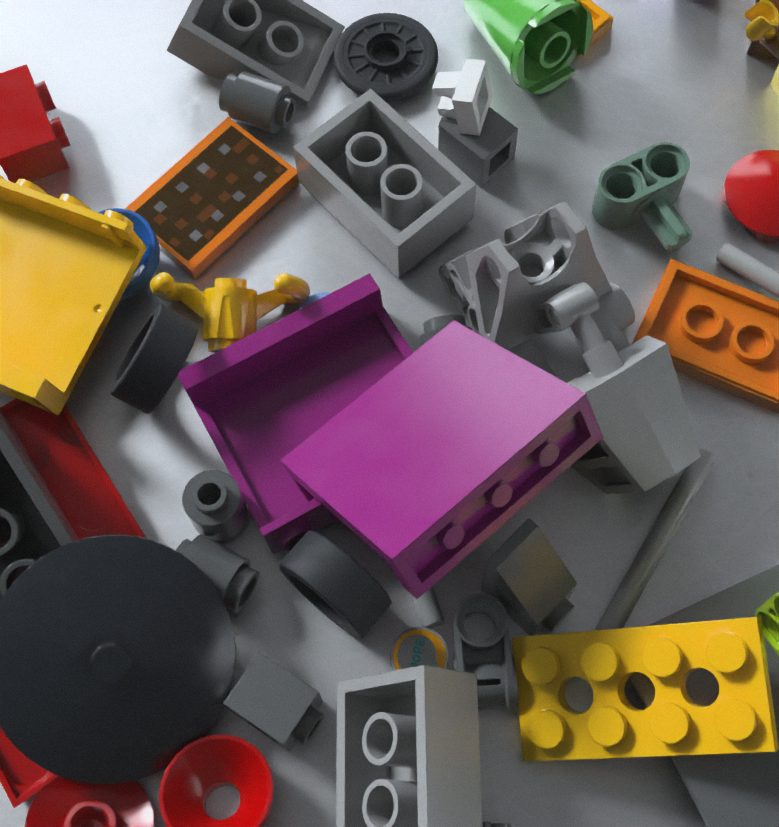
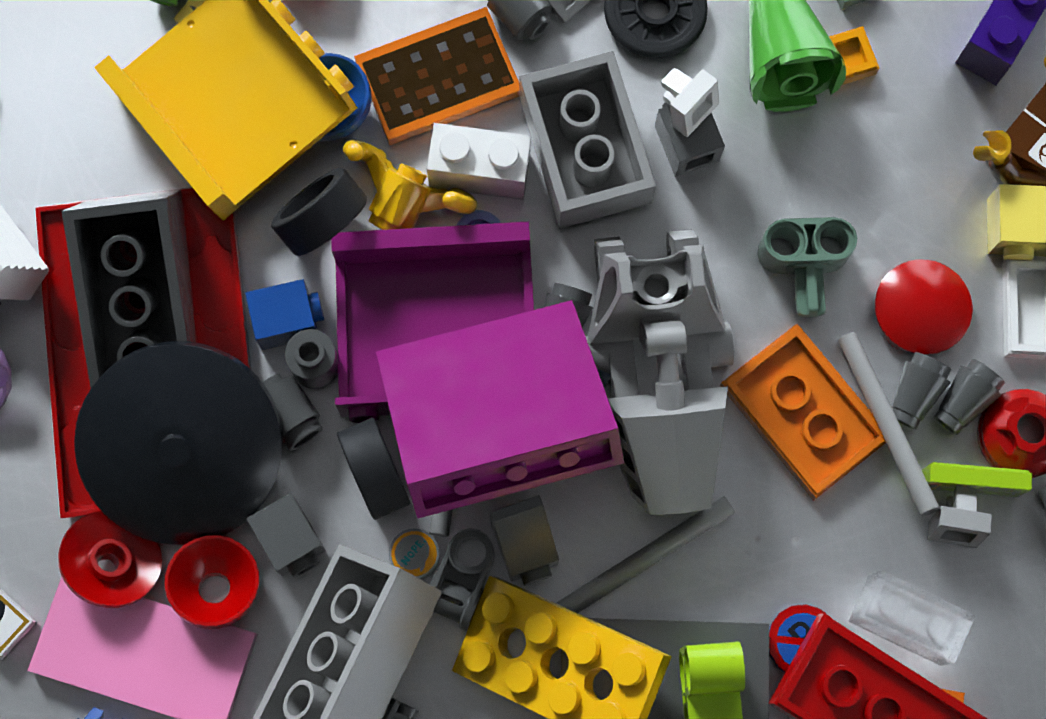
camera: 20 degrees right, 10 degrees up
none -> blue brick [245,279,325,351]
none -> white piece [427,123,531,200]

